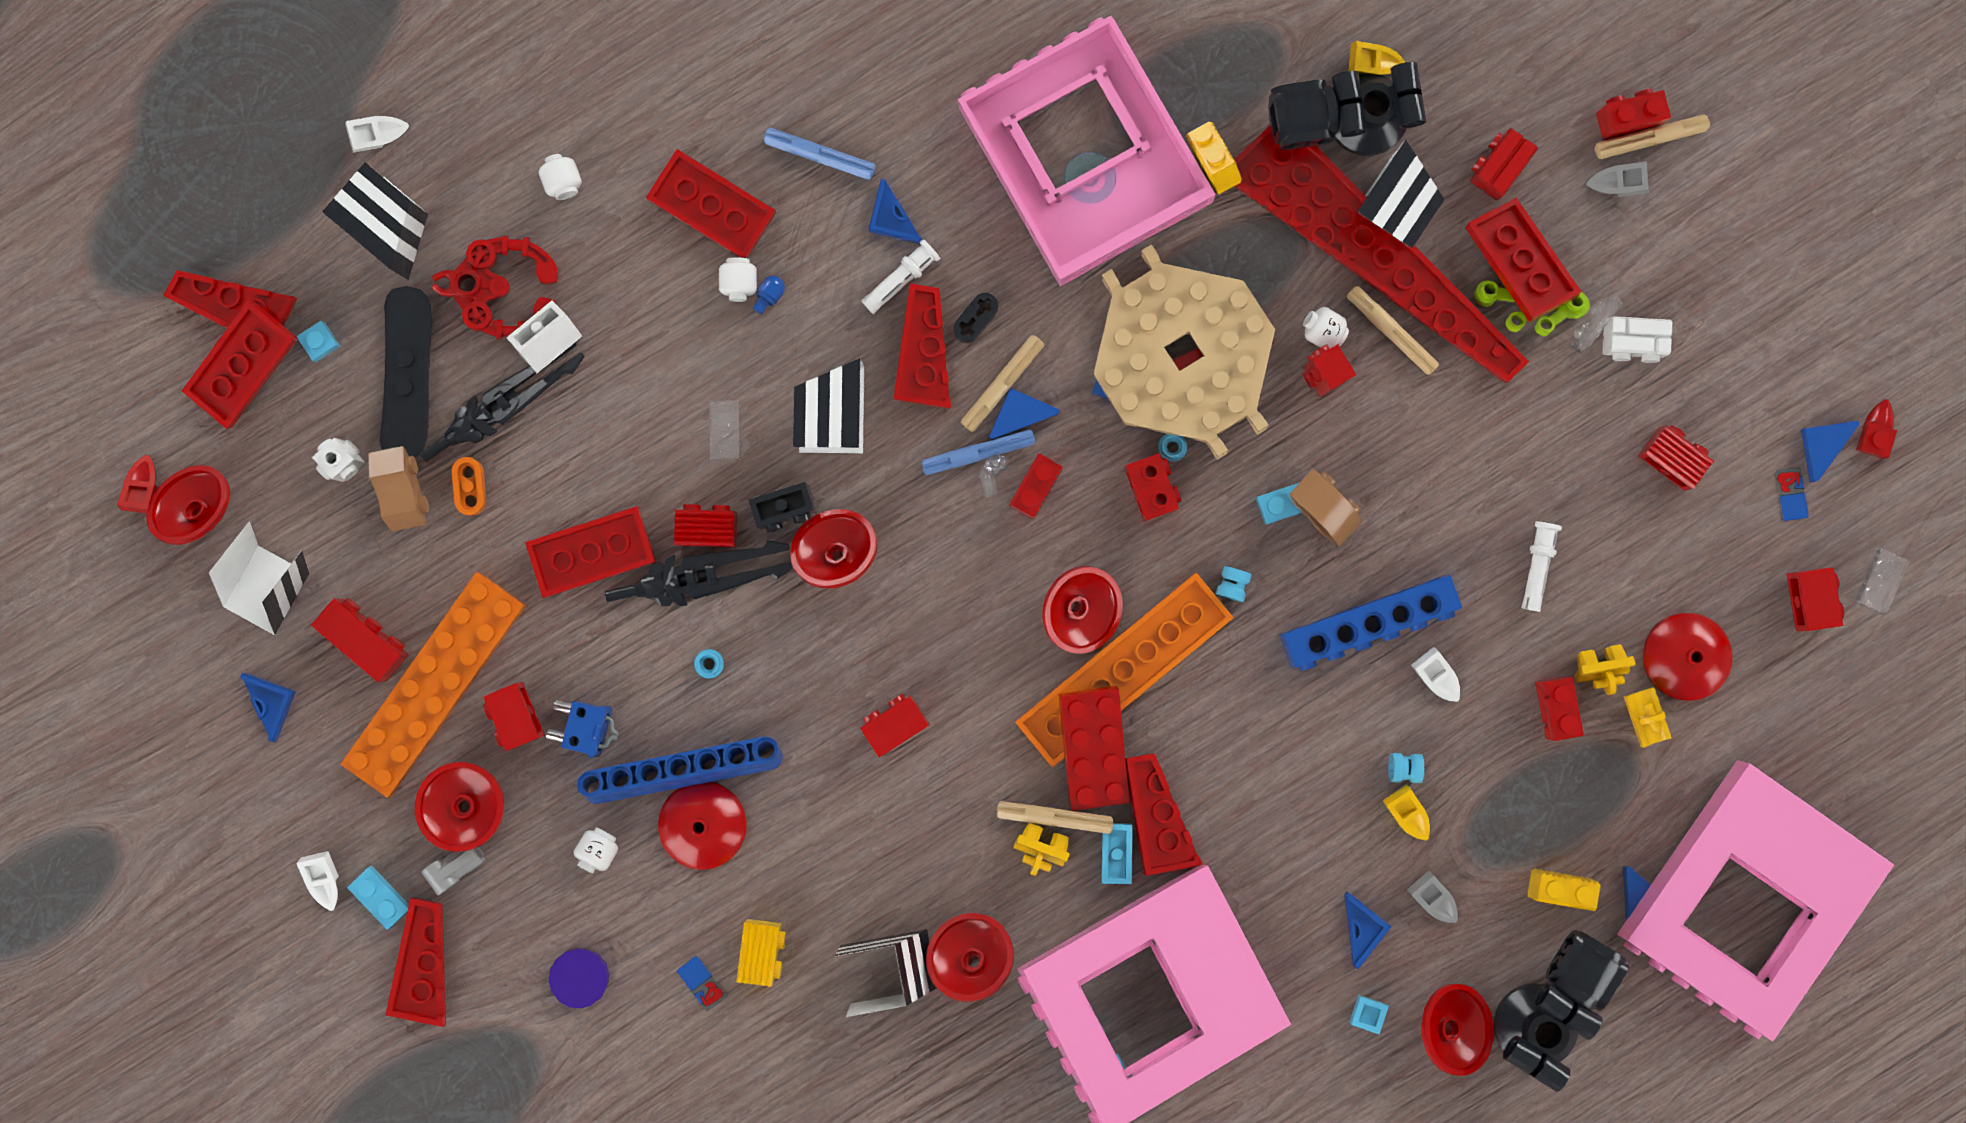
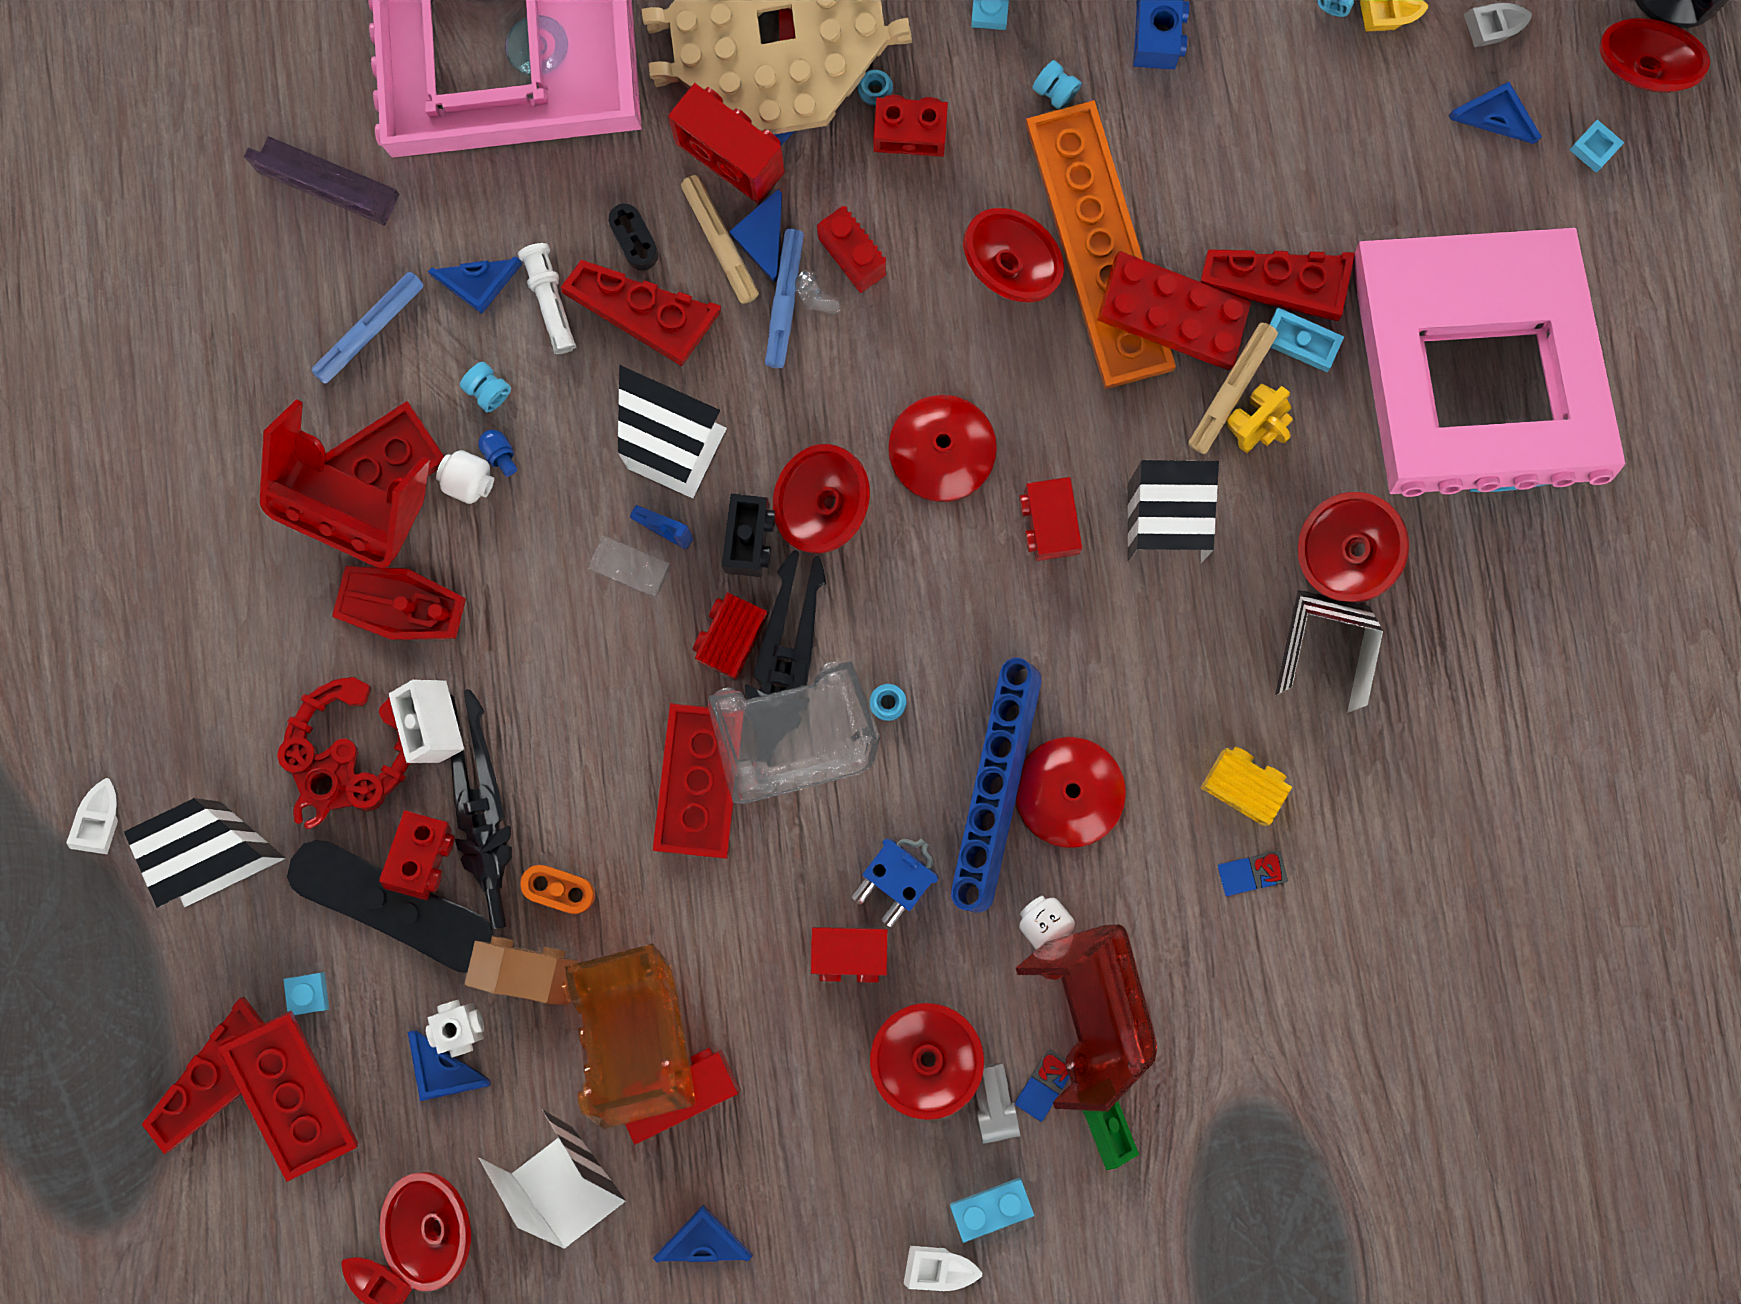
camera: 65 degrees left, 5 degrees down
orange plate [340,572,527,798] -> none
red wing [385,897,446,1027] -> none
white head [539,154,582,200] -> none
dark purple tile [549,948,610,1009] -> none
none -> clear purple fence [244,136,400,226]
none -> red windscreen [259,399,430,568]
none -> red piece [332,566,466,640]
none -> red brick [379,810,455,901]
none -> blue tile [407,1030,491,1101]
none -> medium azure wheel [459,362,511,413]
none -> clear orange windscreen [562,943,695,1129]
none -> blue tile [630,505,694,550]
none -> red brick [668,82,785,205]
none -> clear windscreen [708,661,880,804]
none -> red dish [889,395,997,502]
none -> clear red windscreen [1015,924,1157,1112]
none -> sticker [1015,1049,1076,1122]
none -> green plate [1078,1083,1139,1171]
none -> black sticker [1127,460,1219,563]

